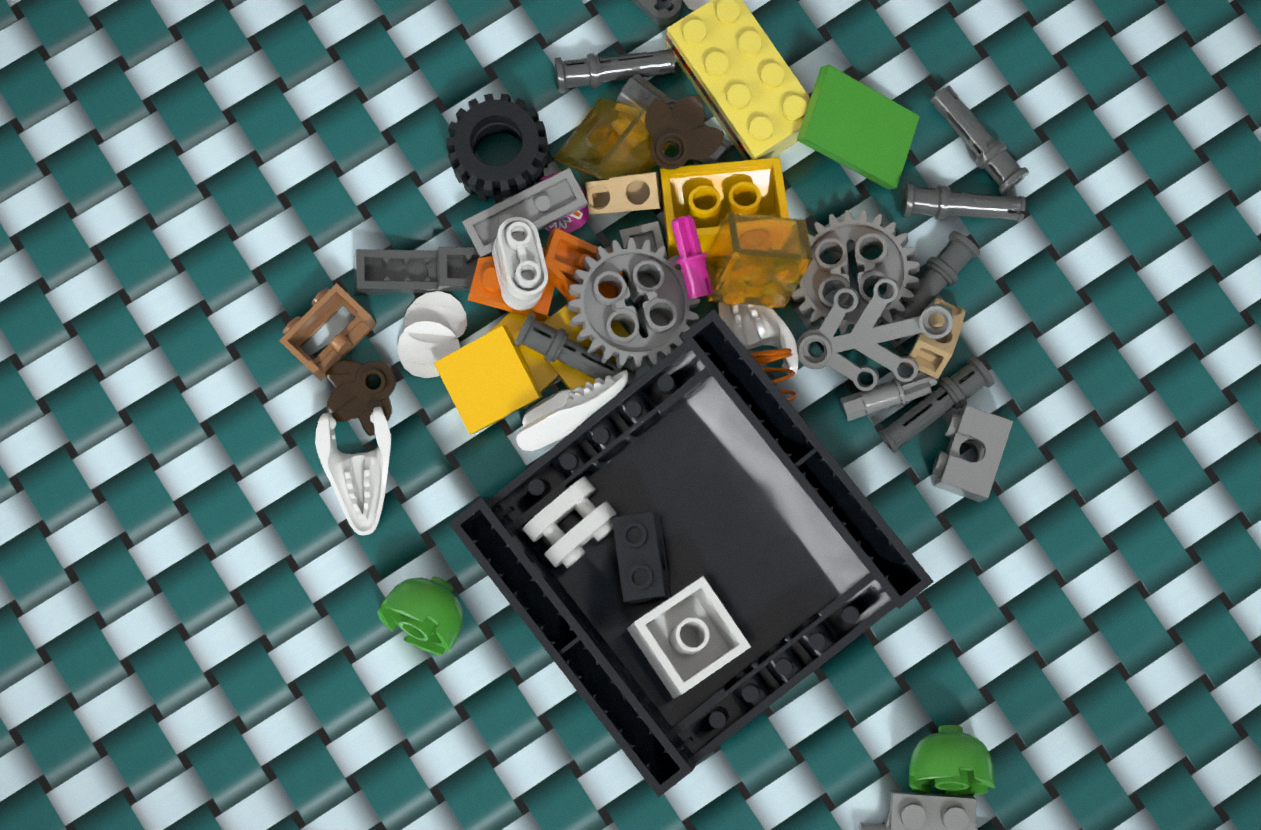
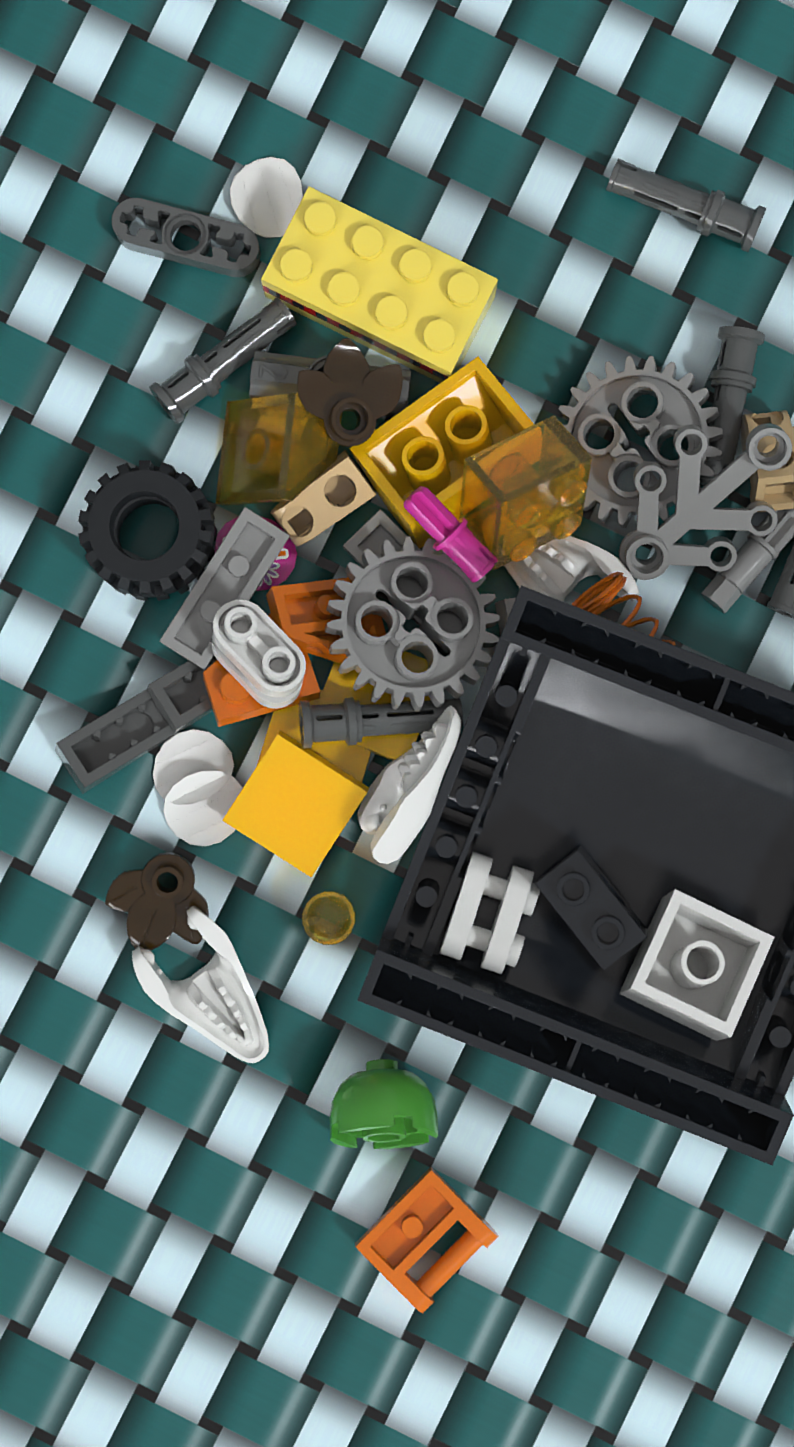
camera: 30 degrees left, 5 degrees up
medium nougat window [279,283,377,381] -> none
bright green tile [797,65,920,190] -> none
dark grey pin [901,182,1026,222] -> none
none -> clear yellow wheel [302,891,356,945]
none -> orange plate [355,1167,499,1313]

